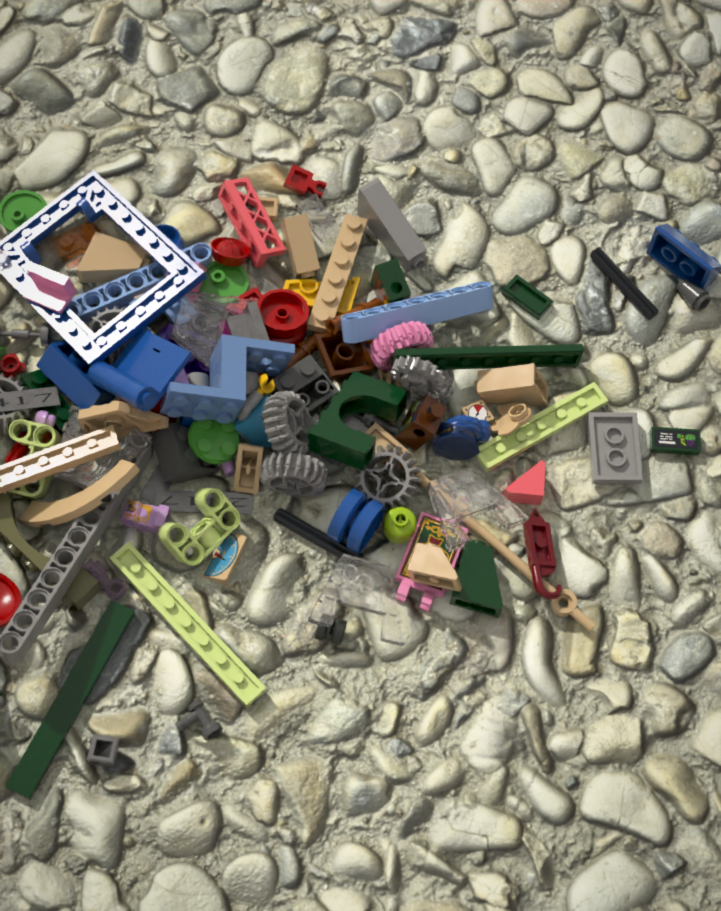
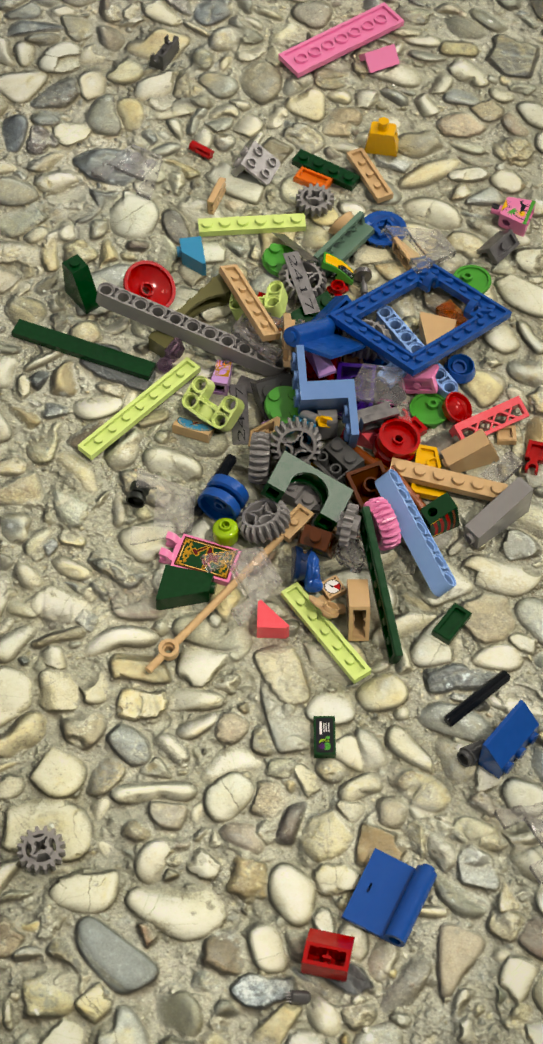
camera: 90 degrees right, 10 degrees down
tan tile [17,459,140,528] -> none
panel [22,262,77,313] -> none
lavender arm [34,410,56,428] -> none
flat silver slope [87,733,120,768] -> none
dark grey piece [175,699,223,741] -> none
tan slope [407,543,462,592] -> none
dark red plate [523,509,562,600] -> none
light grey plate [587,412,643,484] -> none

